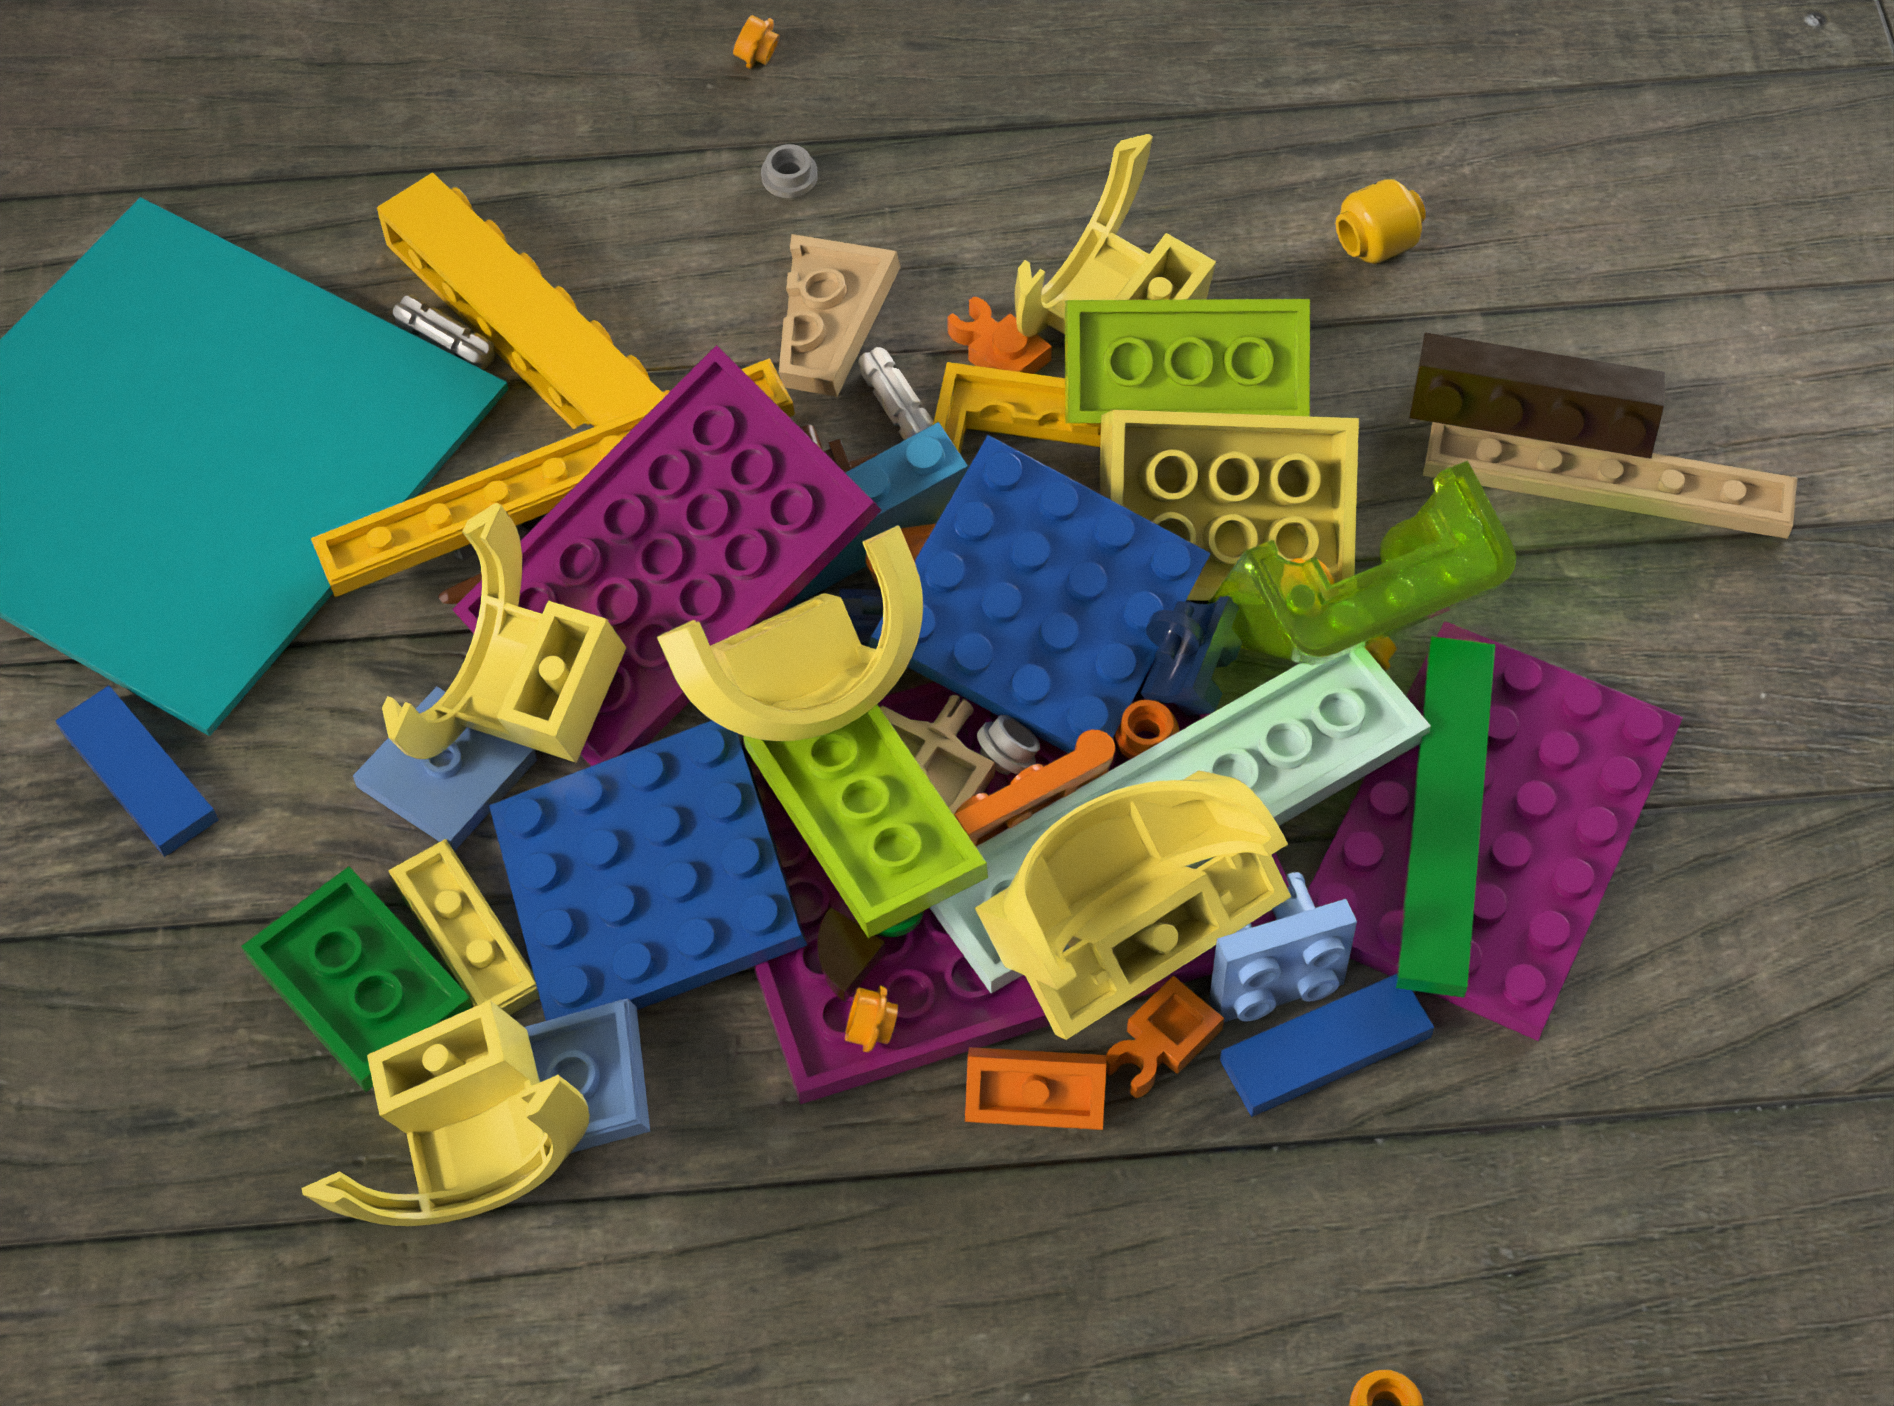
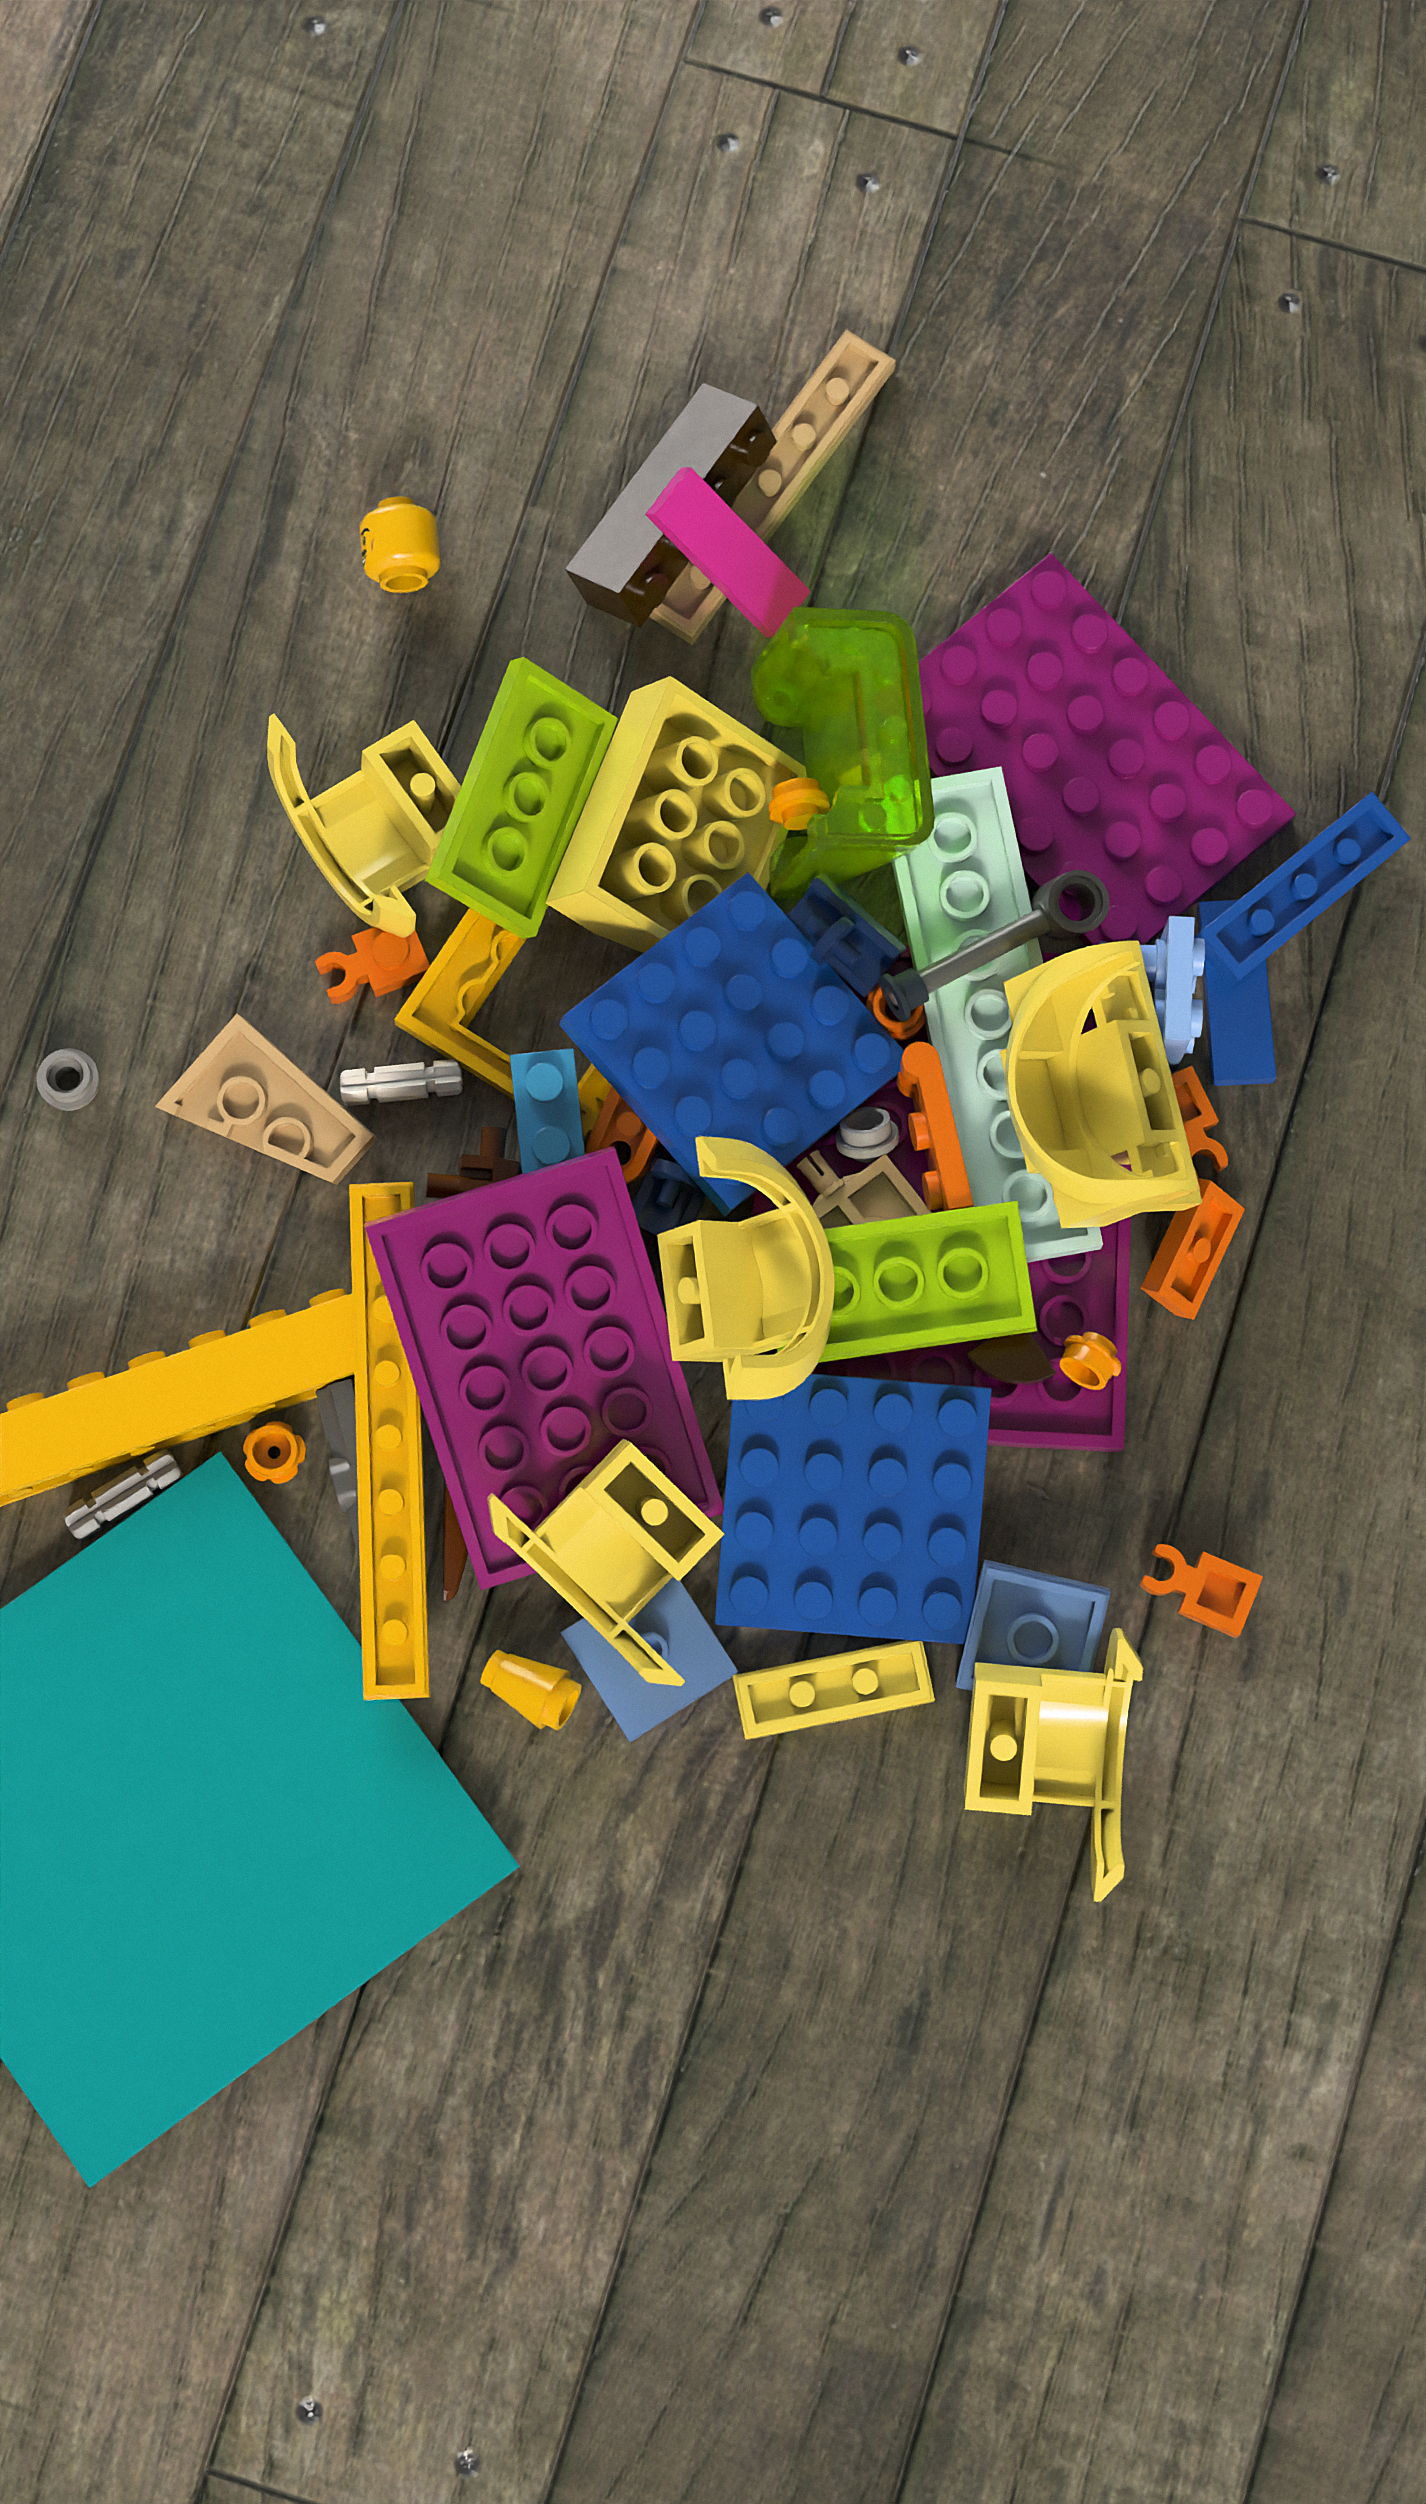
camera: 70 degrees left, 20 degrees up
blue tile [55,685,219,857] -> none
green plate [241,866,473,1093] -> none
green tile [1396,636,1495,998] -> none
none -> light orange plate [243,1421,306,1484]
none -> yellow cone [481,1649,581,1731]
none -> dark pink tile [645,467,811,638]
none -> dark grey piece [879,870,1109,1022]
none -> orange plate [1139,1544,1263,1638]
none -> blue plate [1194,792,1411,988]

